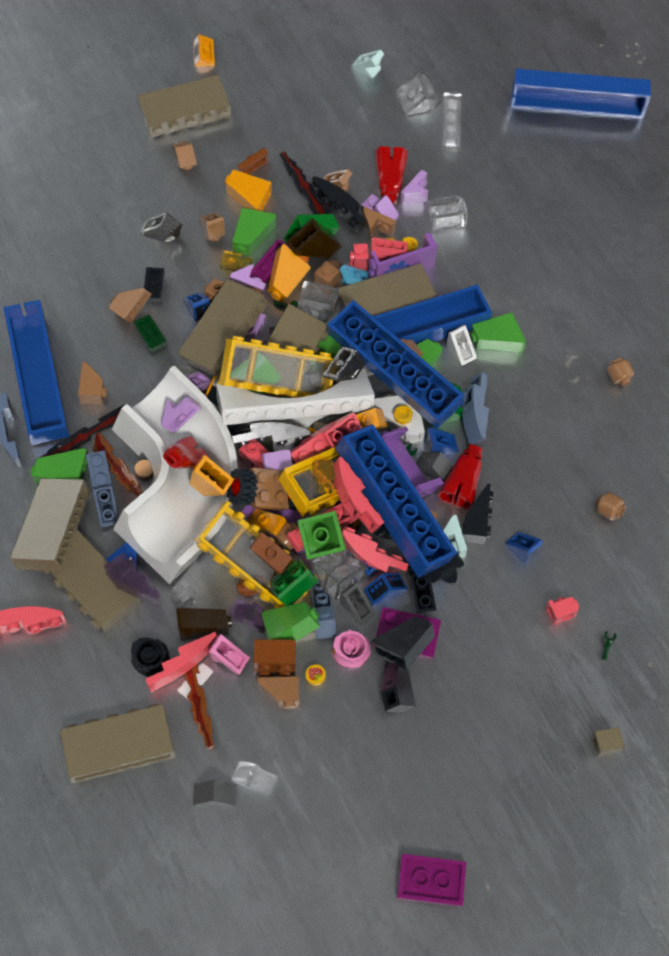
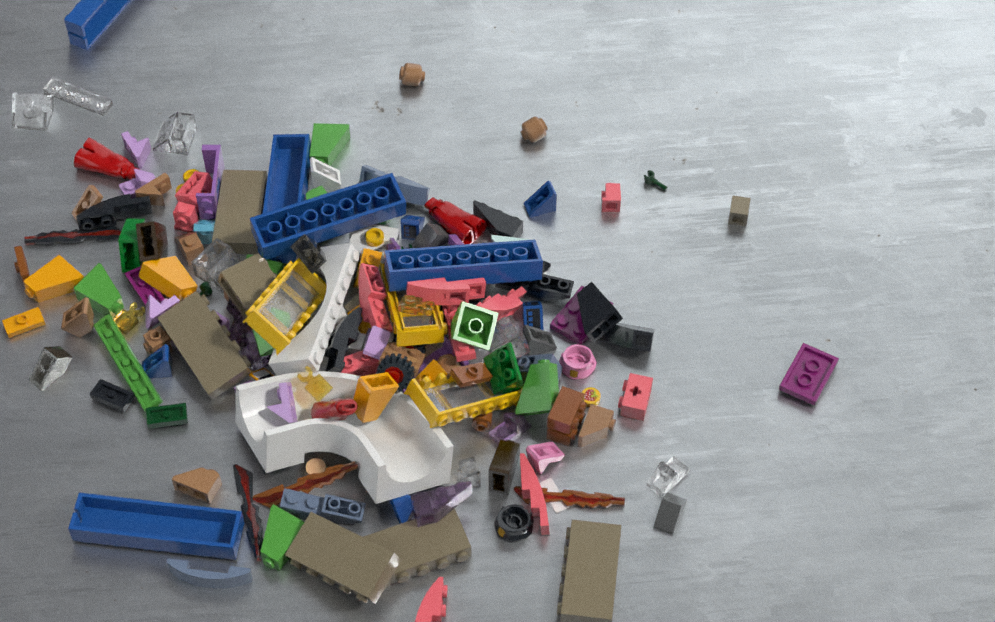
camera: 65 degrees left, 10 degrees down
medium nougat slope [108,288,152,323] -> none
none -> light orange plate [2,307,46,338]
none -> bright green tile [93,314,163,412]
none -> clear yellow plate [297,366,333,402]
none -> coral brick [618,373,653,421]

